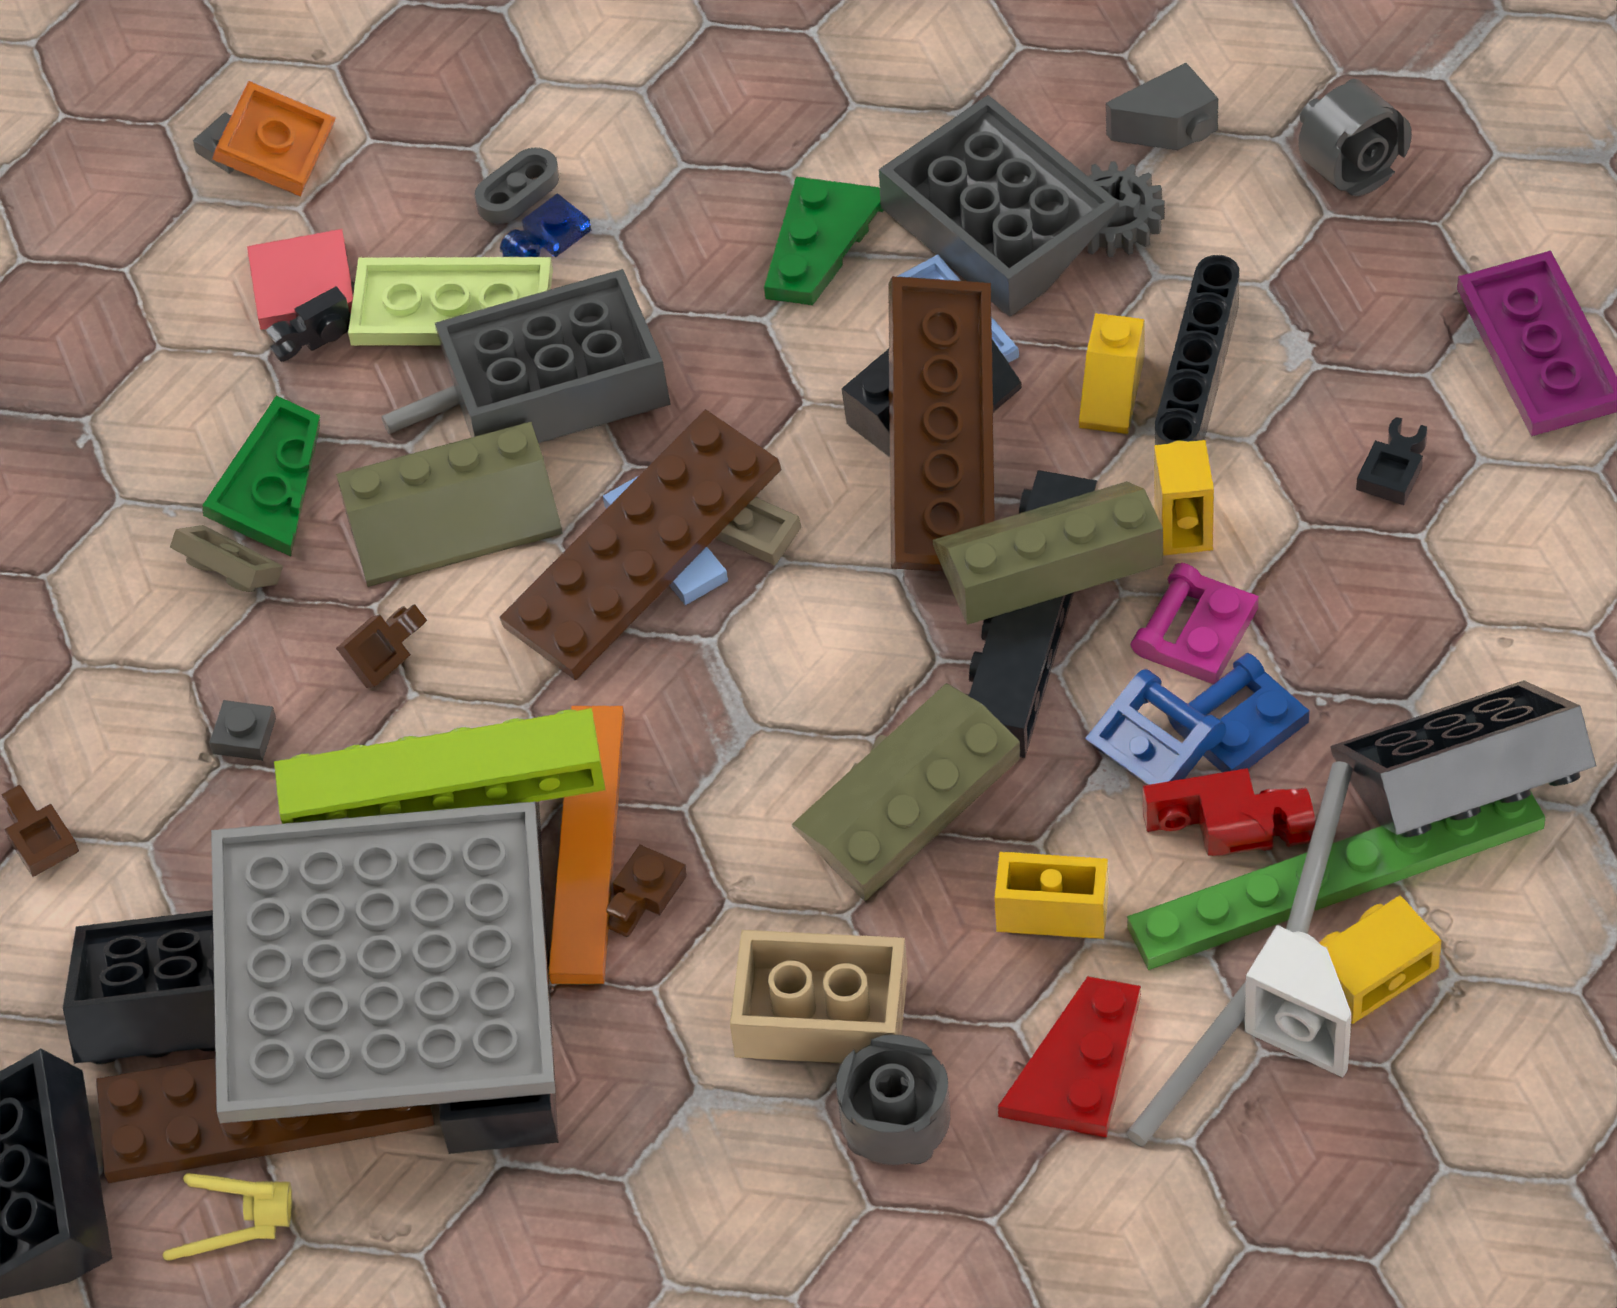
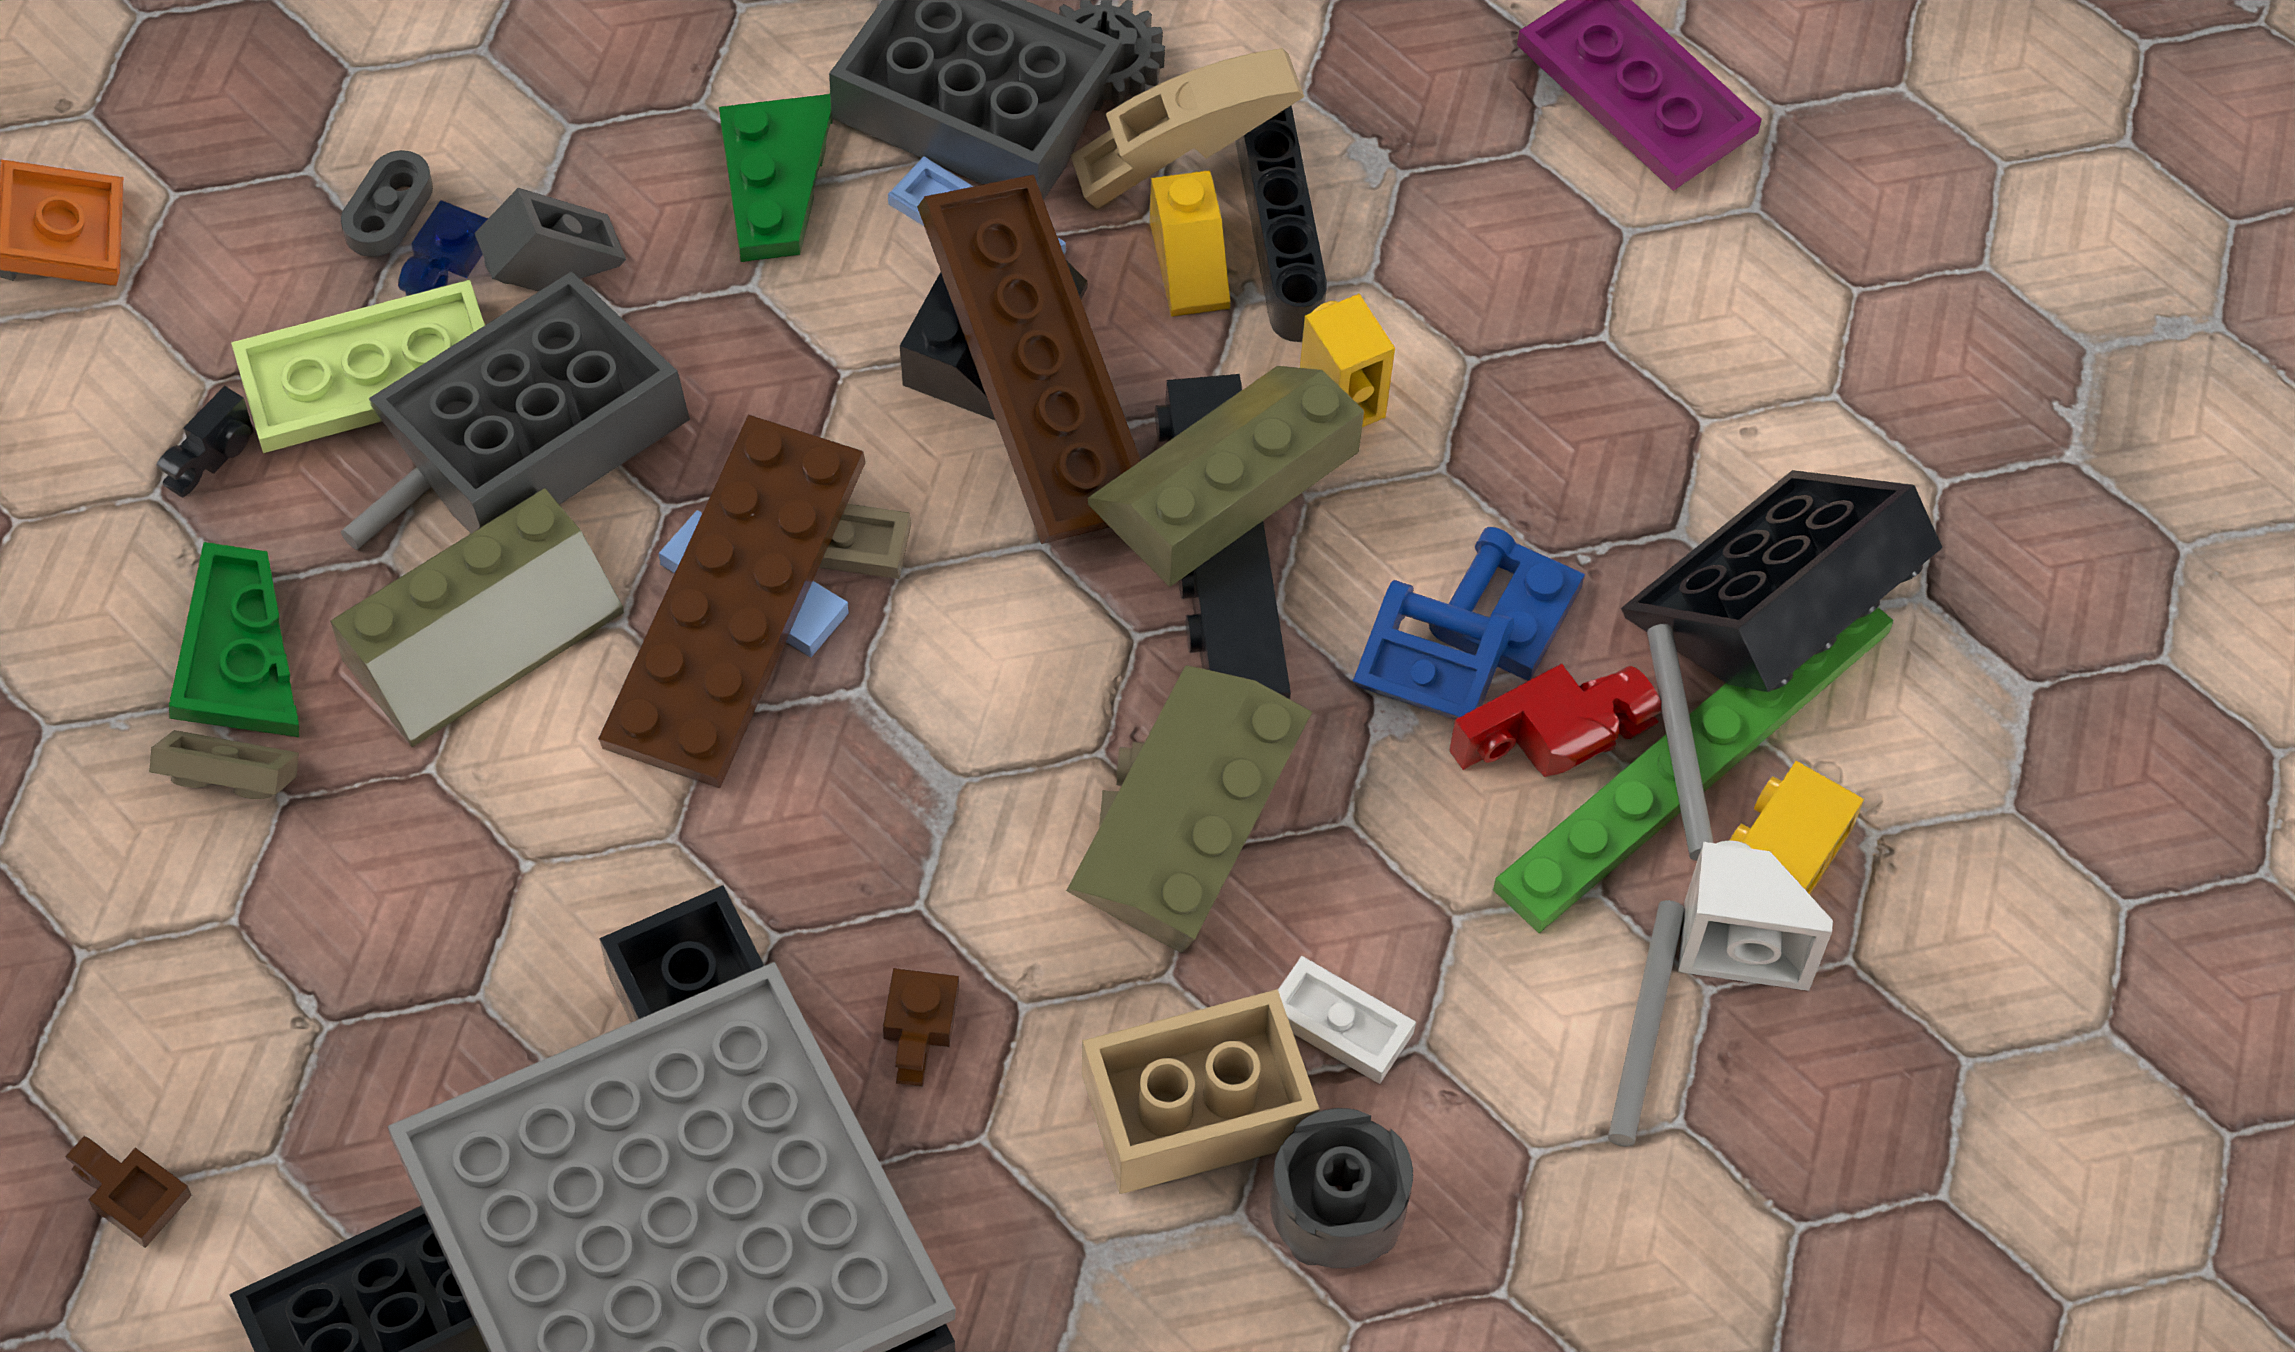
camera: 30 degrees left, 5 degrees up
dark grey plate [210,700,276,761] -> none
coral tile [247,229,353,330] -> none
lime brick [274,708,605,824] -> none
reddish brown plate [336,604,427,688] -> none
orange tile [549,706,625,984] -> none
yellow brick [994,852,1109,939] -> none
red wing [998,976,1141,1138] -> none
dark pink plate [1130,563,1259,684] -> none
black plate [1356,417,1427,505] -> none
none -> dark grey slope [475,188,626,291]
none -> tan slope [1071,48,1305,209]
none -> white plate [1278,956,1416,1084]

